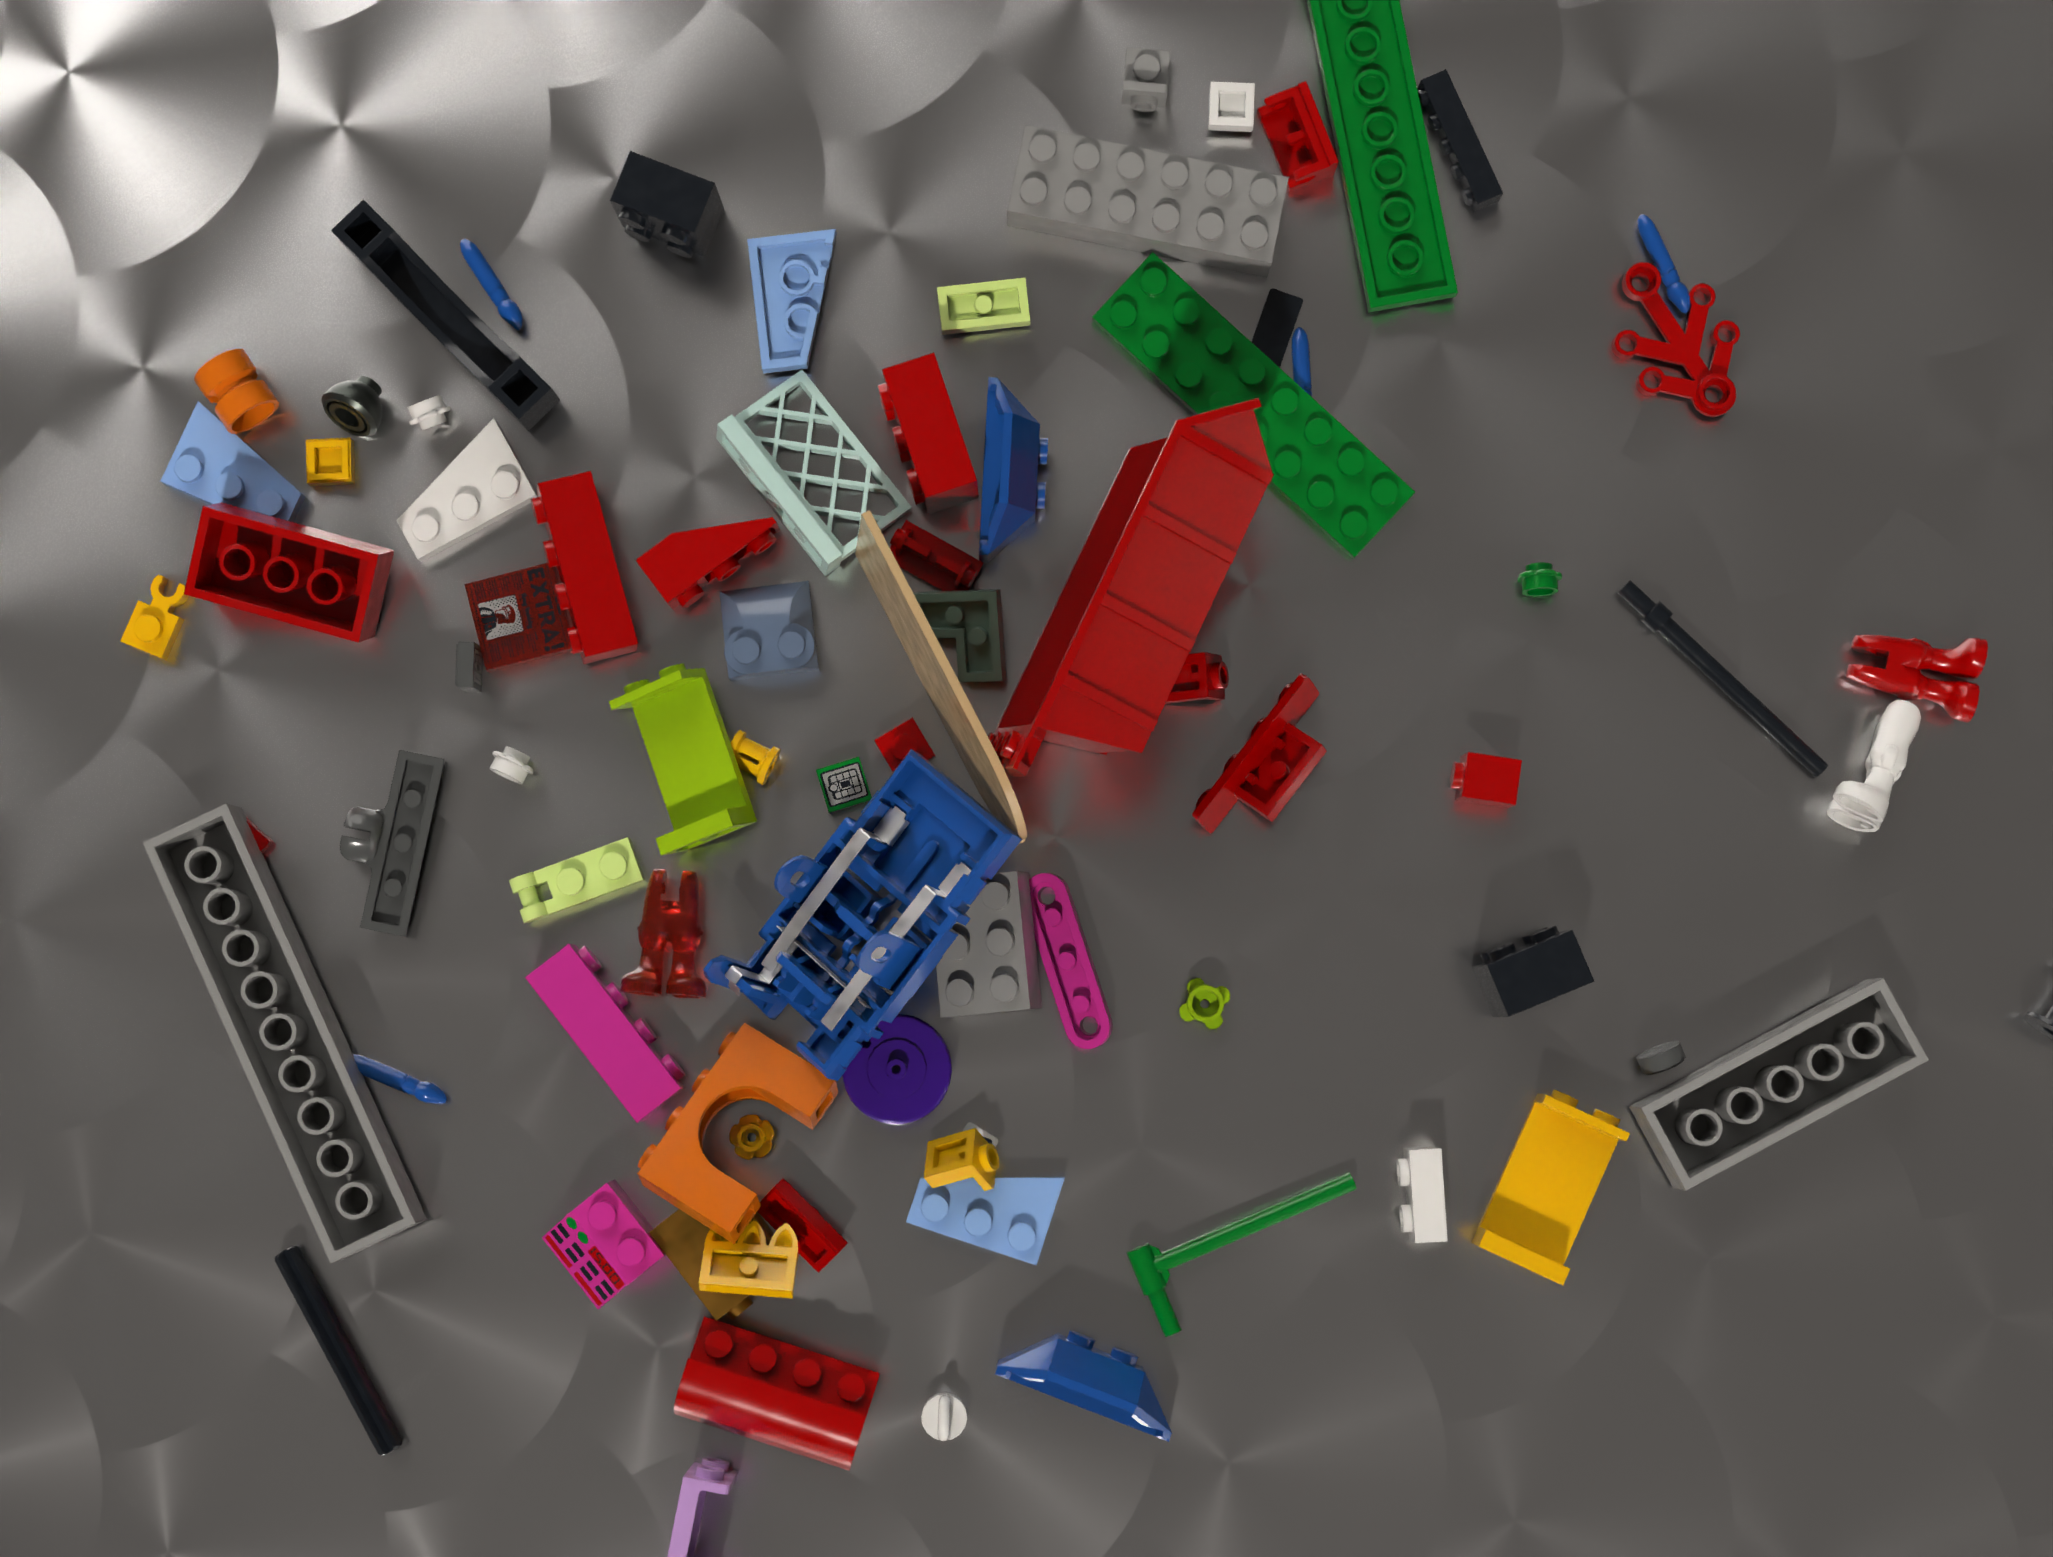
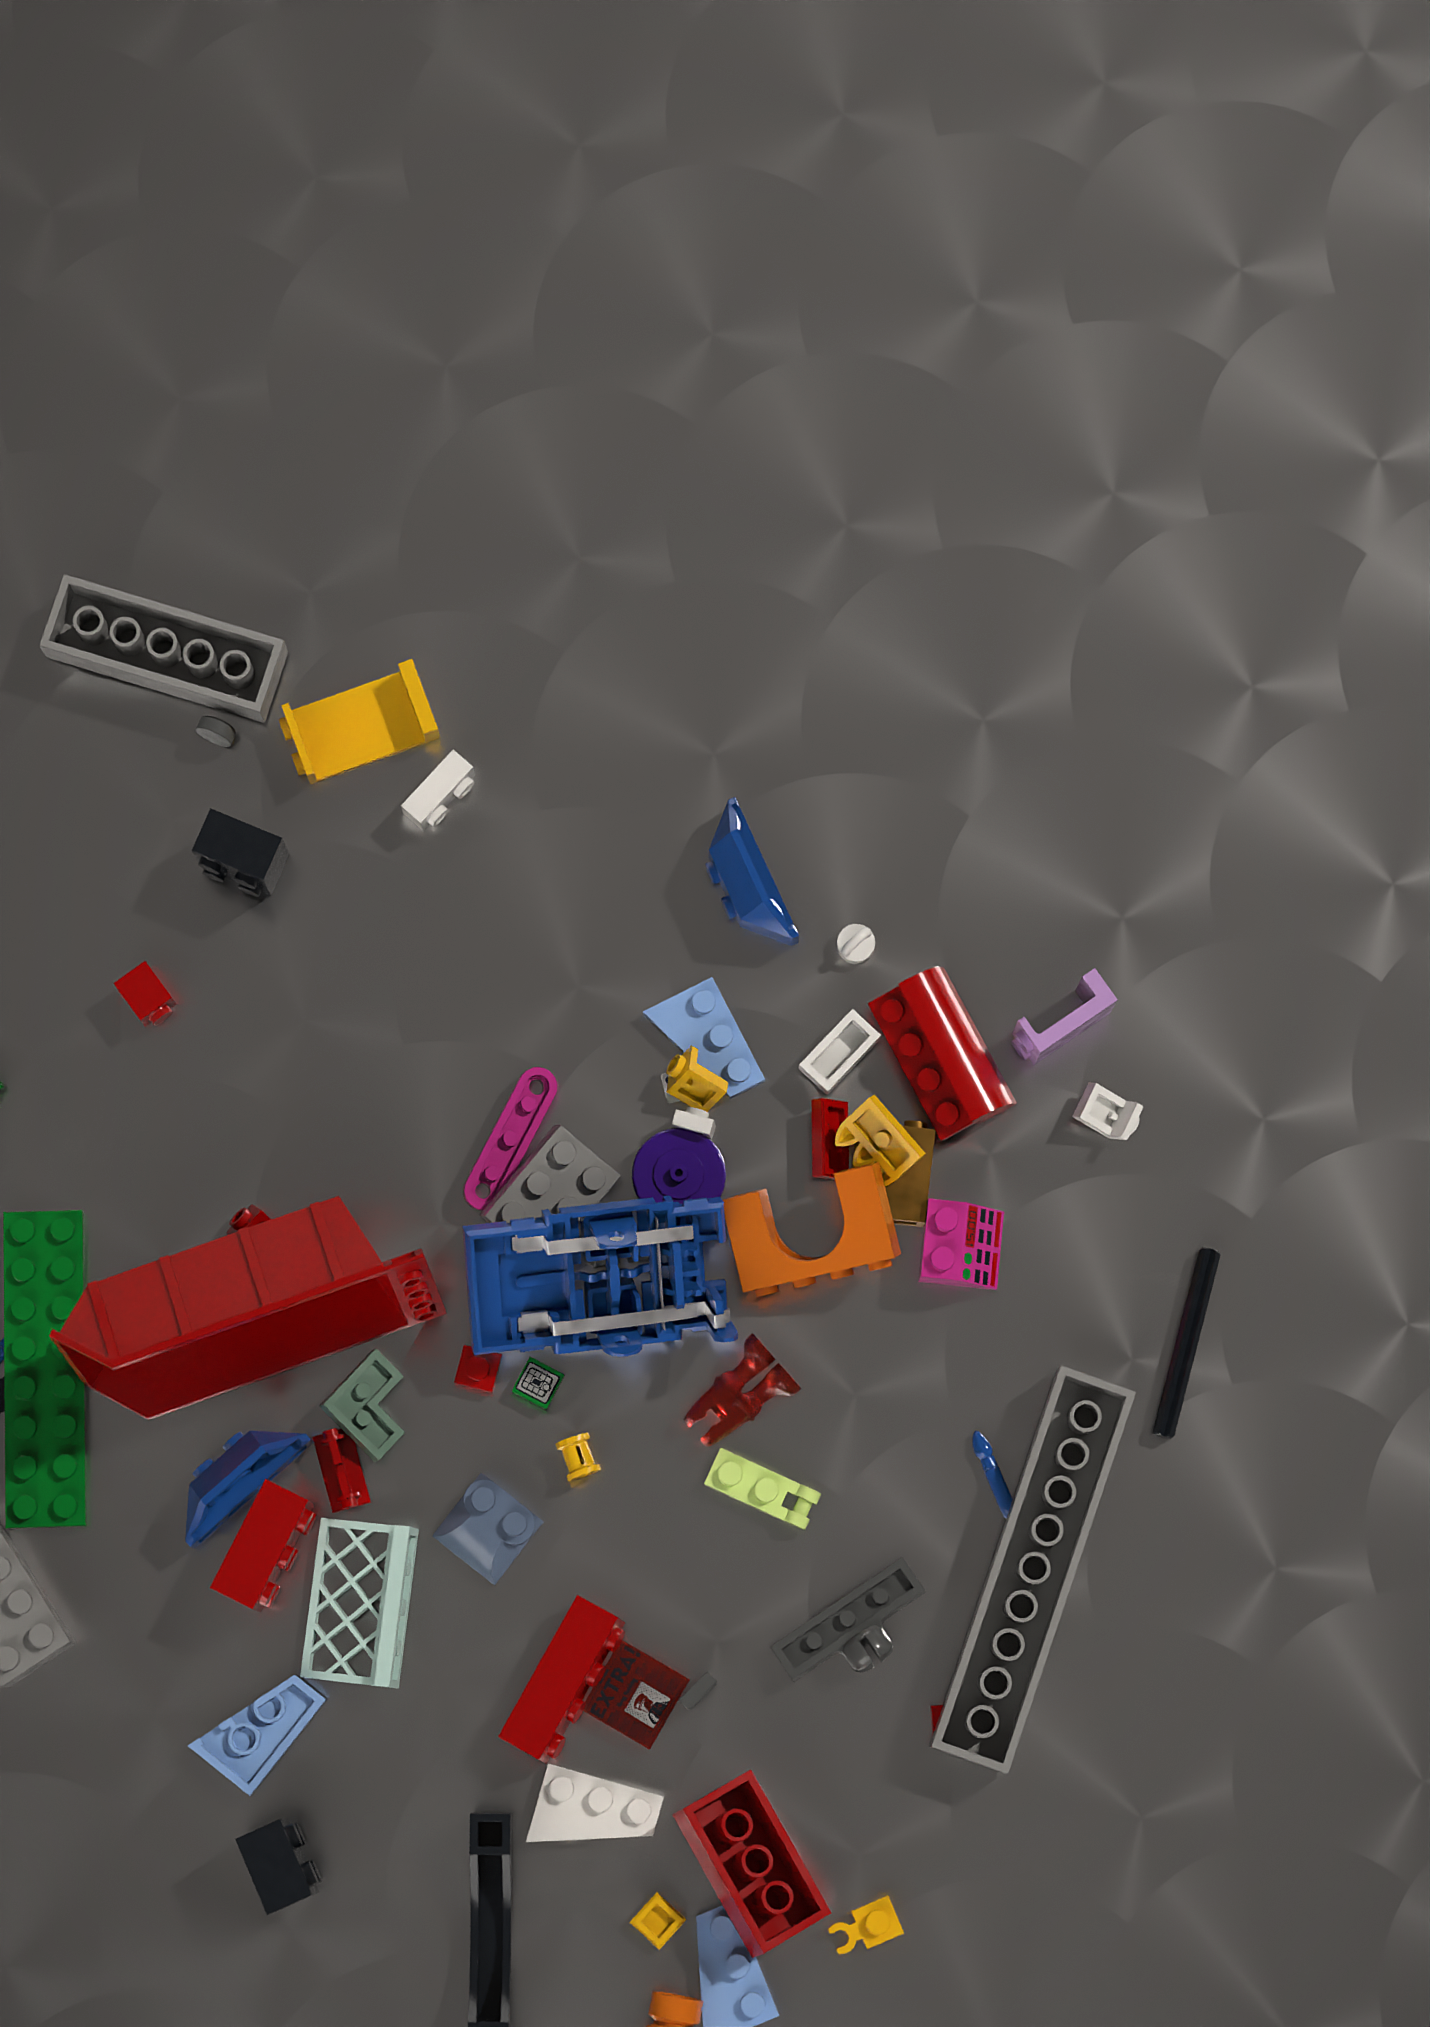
camera: 135 degrees left, 5 degrees down
pearl dark grey brick [321,376,382,436] -> none
white plate [407,394,451,431] -> none
blue piece [460,238,523,330] -> none
white plate [489,746,534,785] -> none
dark pink brick [525,944,686,1123] -> none
lime panel [609,663,757,855] -> none
red slope [635,517,780,609] -> none
yellow plate [729,1114,774,1160] -> none
tan piece [855,510,1027,843] -> none
yellowish green plate [937,278,1030,335] -> none
green bar [1126,1172,1357,1337] -> none
lime plate [1179,978,1230,1029] -> none
red bracket [1192,673,1327,834] -> none
none -> white plate [672,1107,716,1141]
none -> white piece [799,1009,881,1095]
none -> white bracket [1072,1082,1143,1140]

